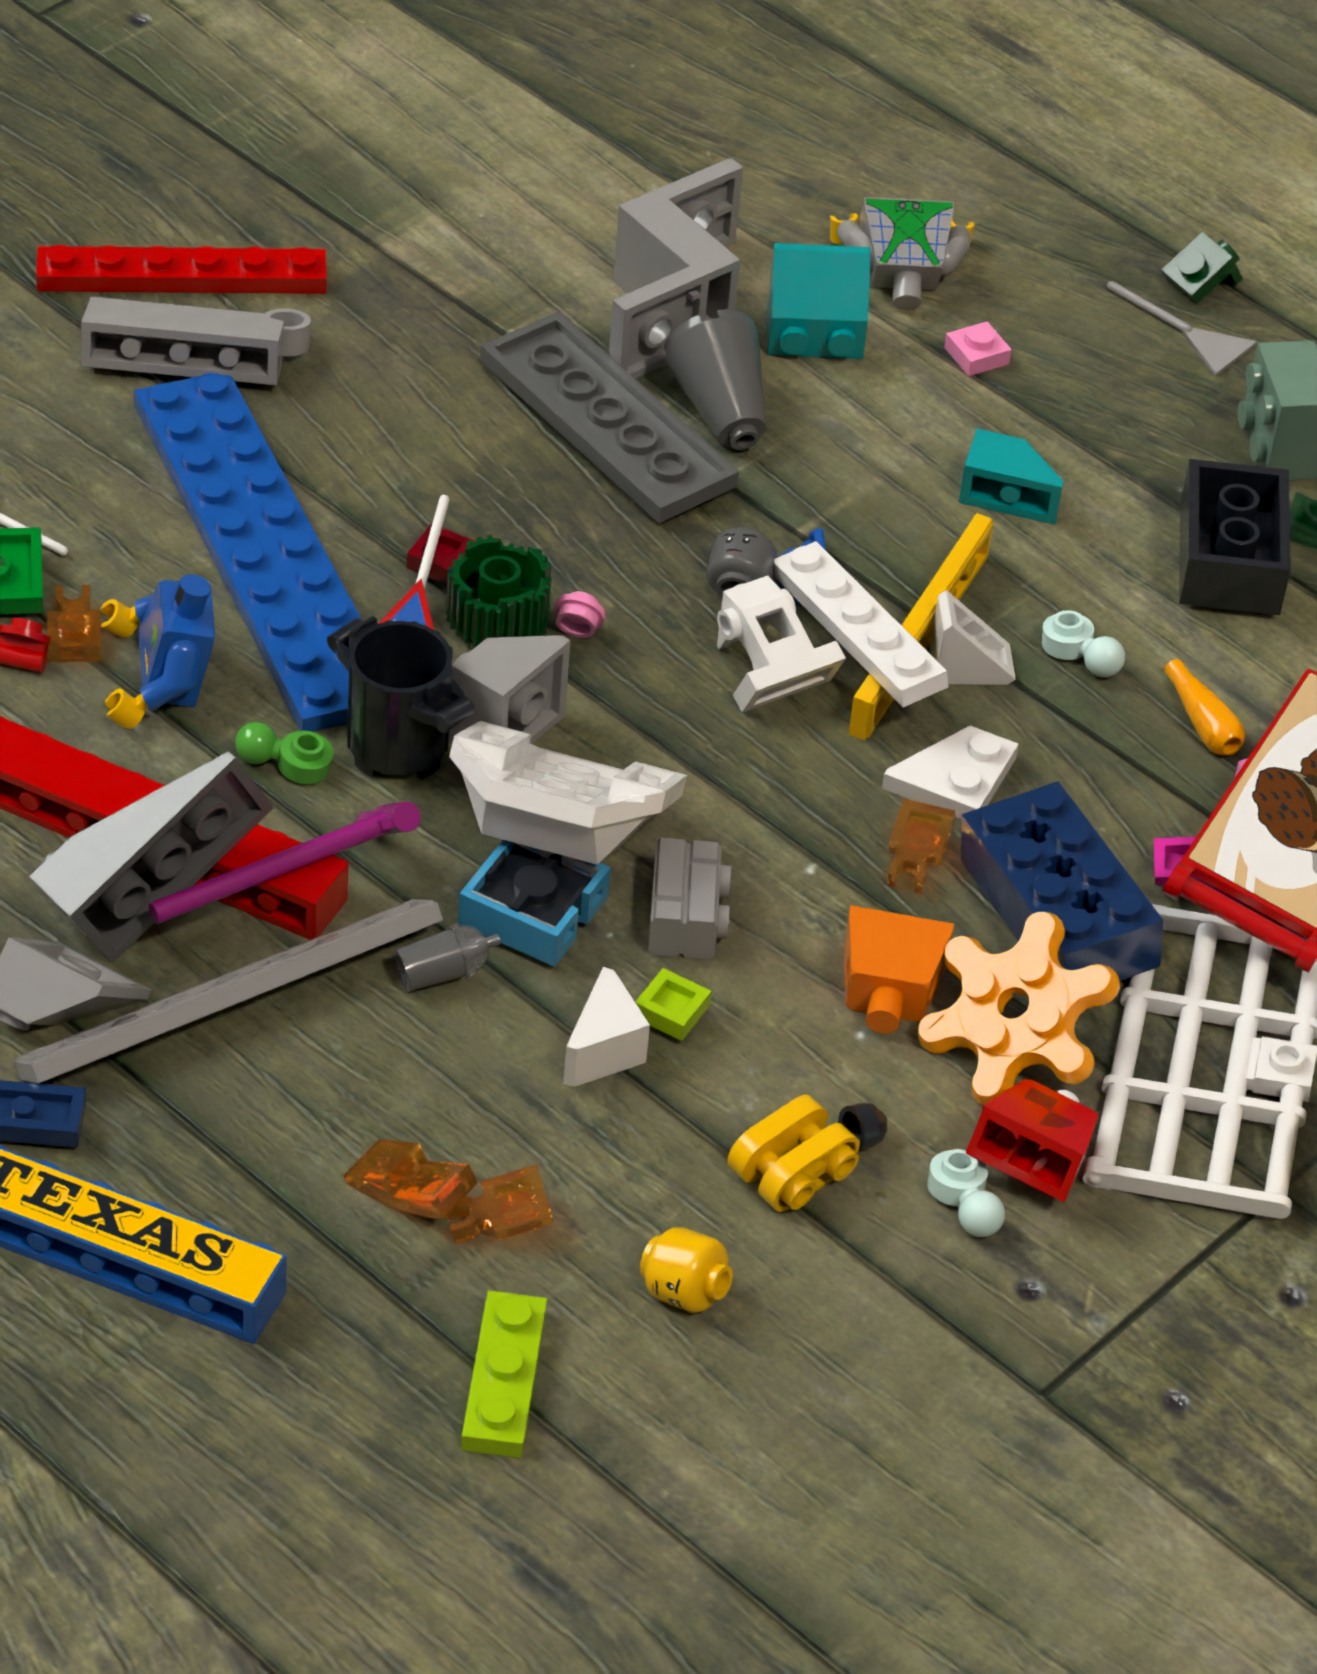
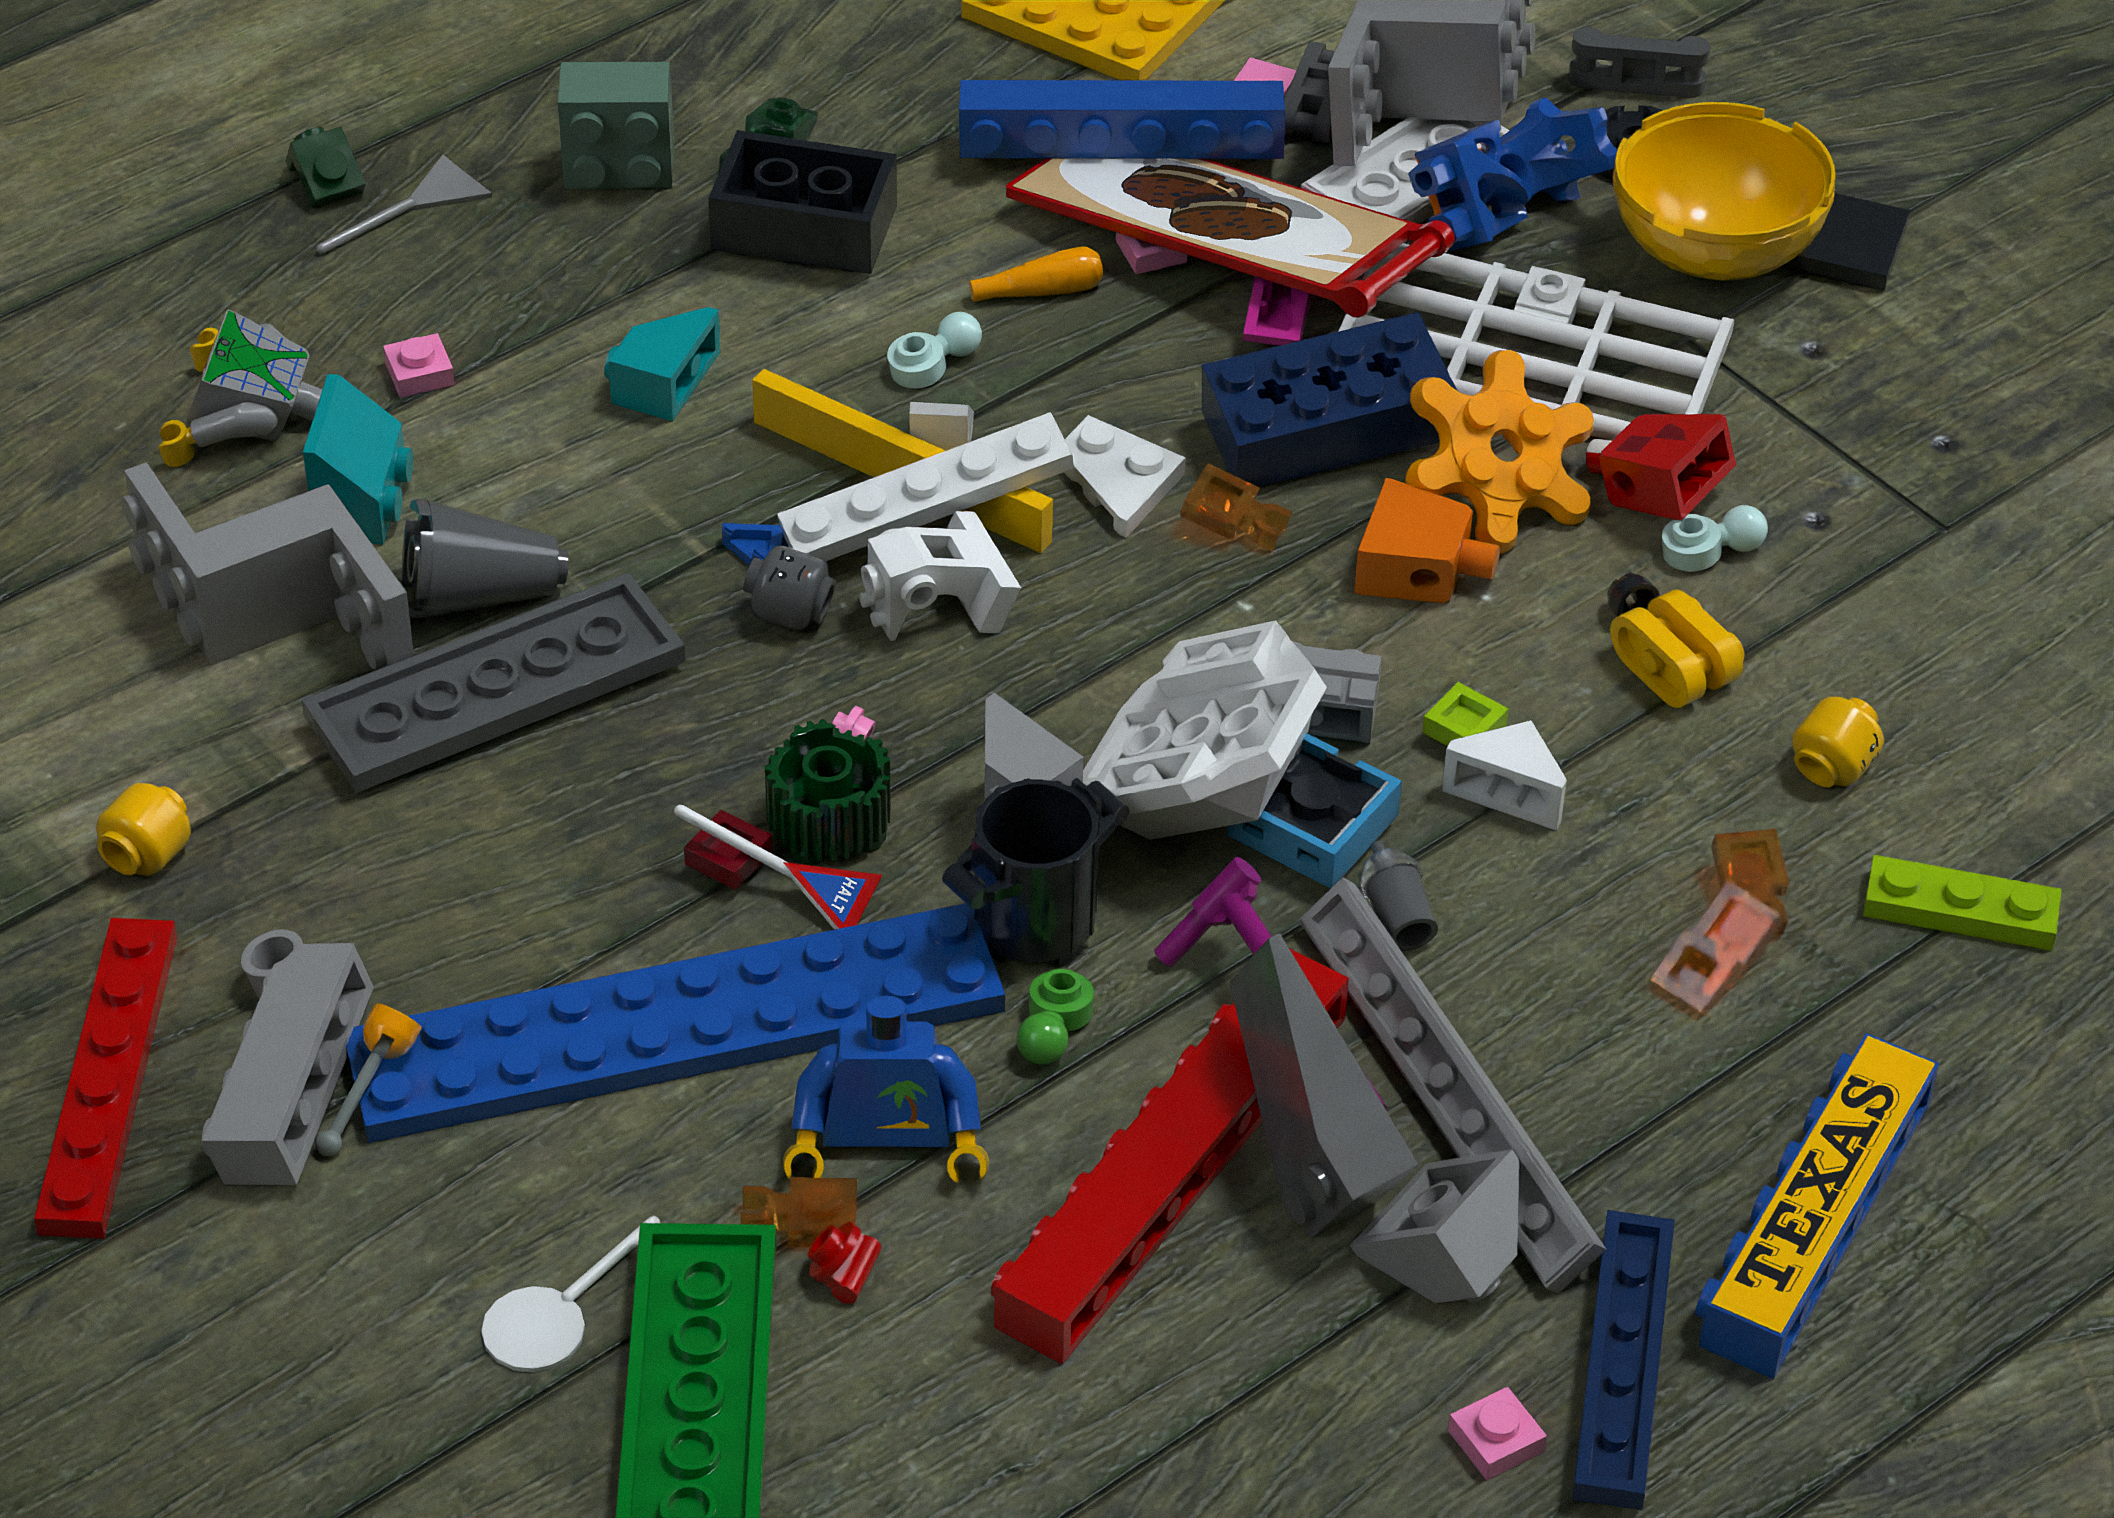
camera: 80 degrees left, 0 degrees up
none -> yellow head [96,783,191,876]
none -> hinge [315,1003,422,1157]

